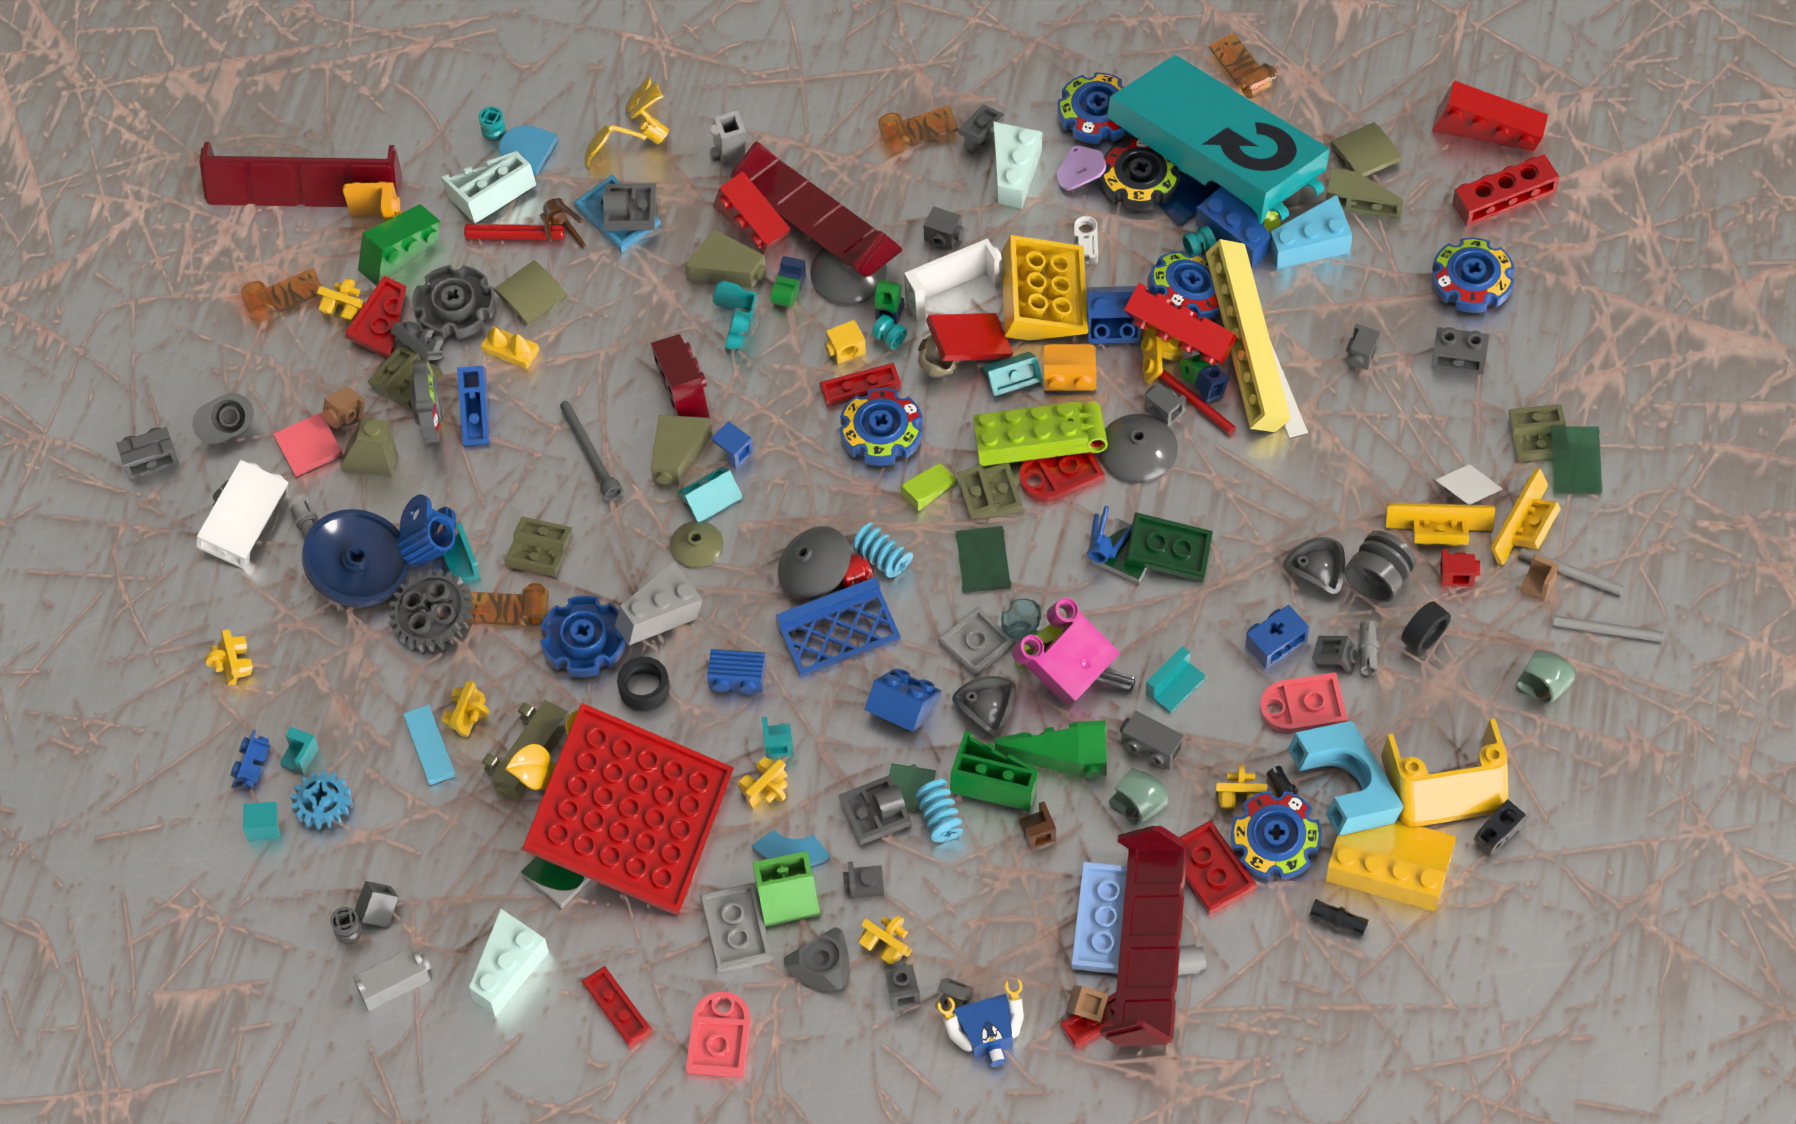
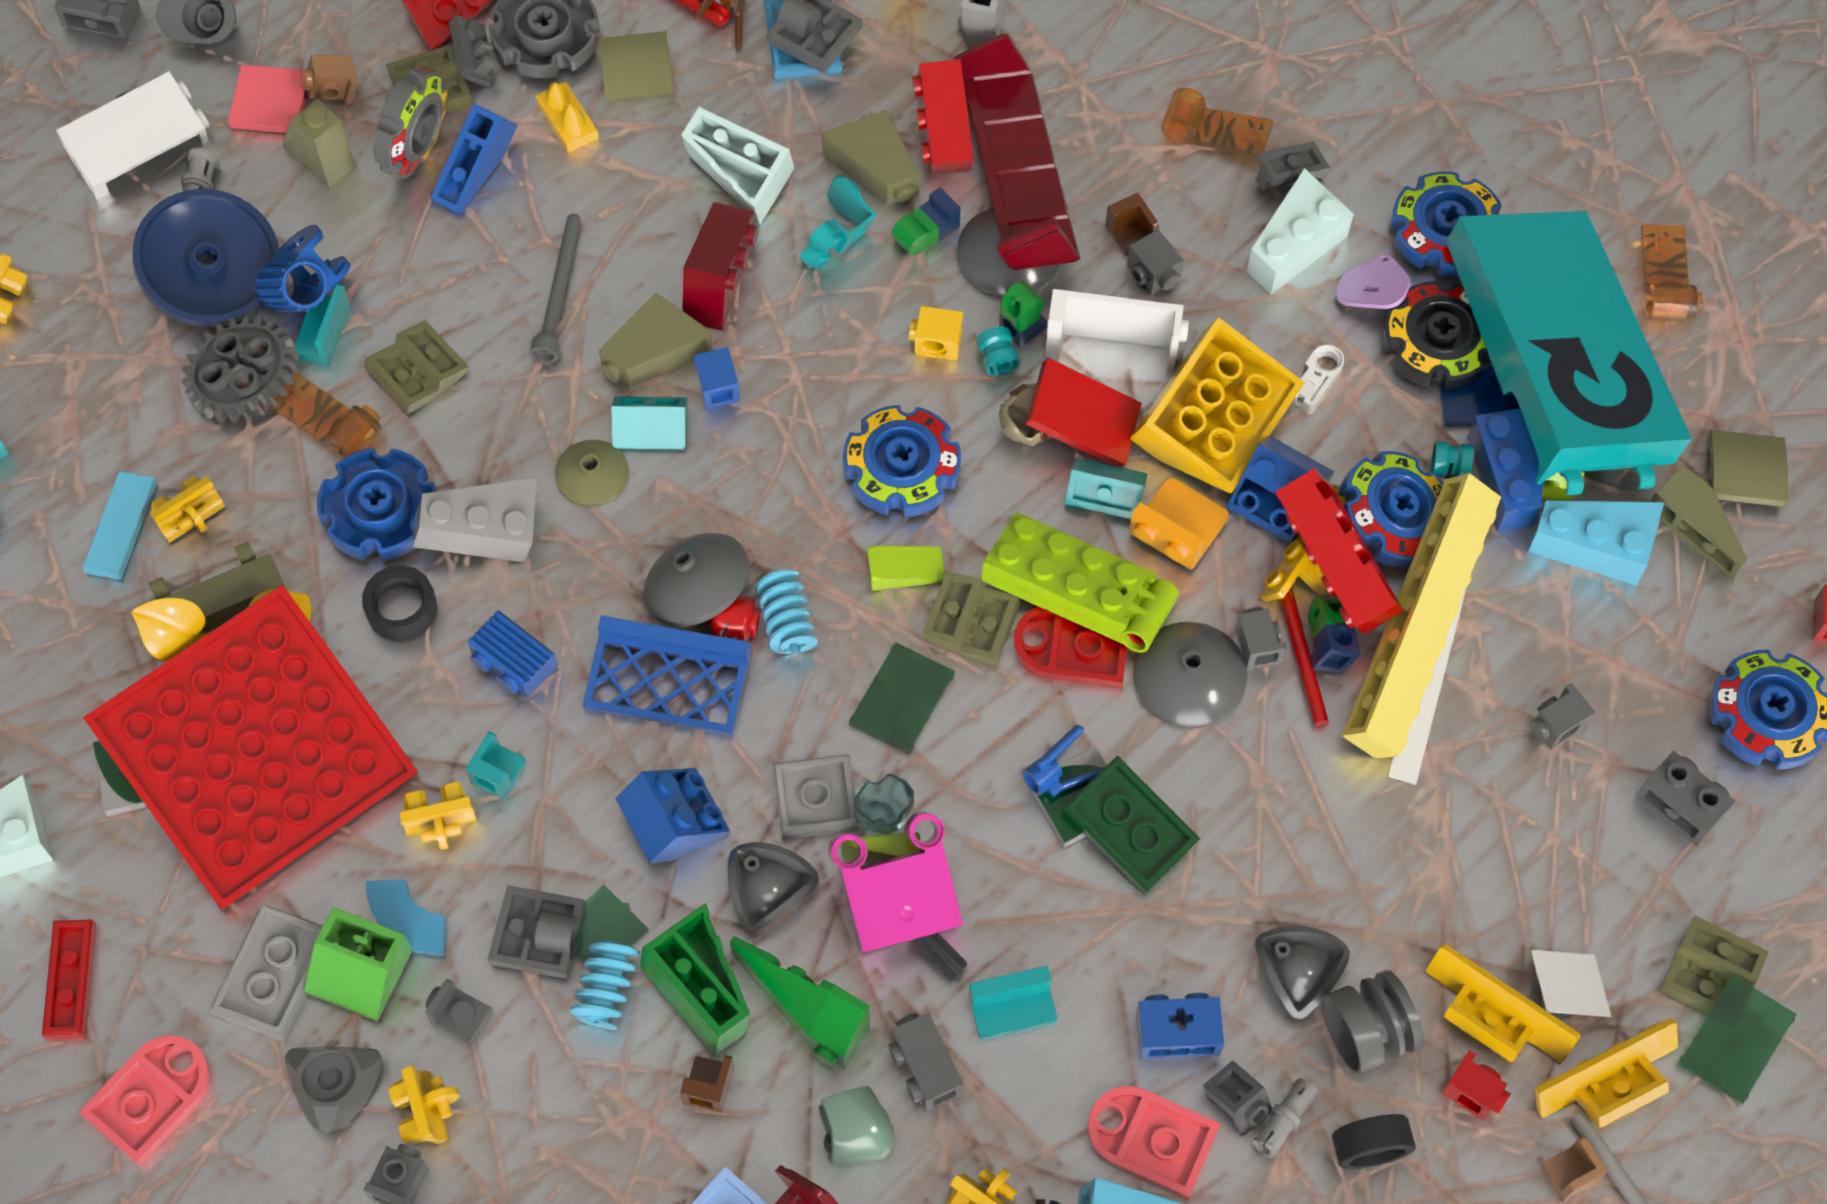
camera: 30 degrees right, 5 degrees up
red tile [819,363,901,408] -> none
none -> light aqua wedge [681,107,794,225]
none -> reddish brown panel [1105,193,1159,256]

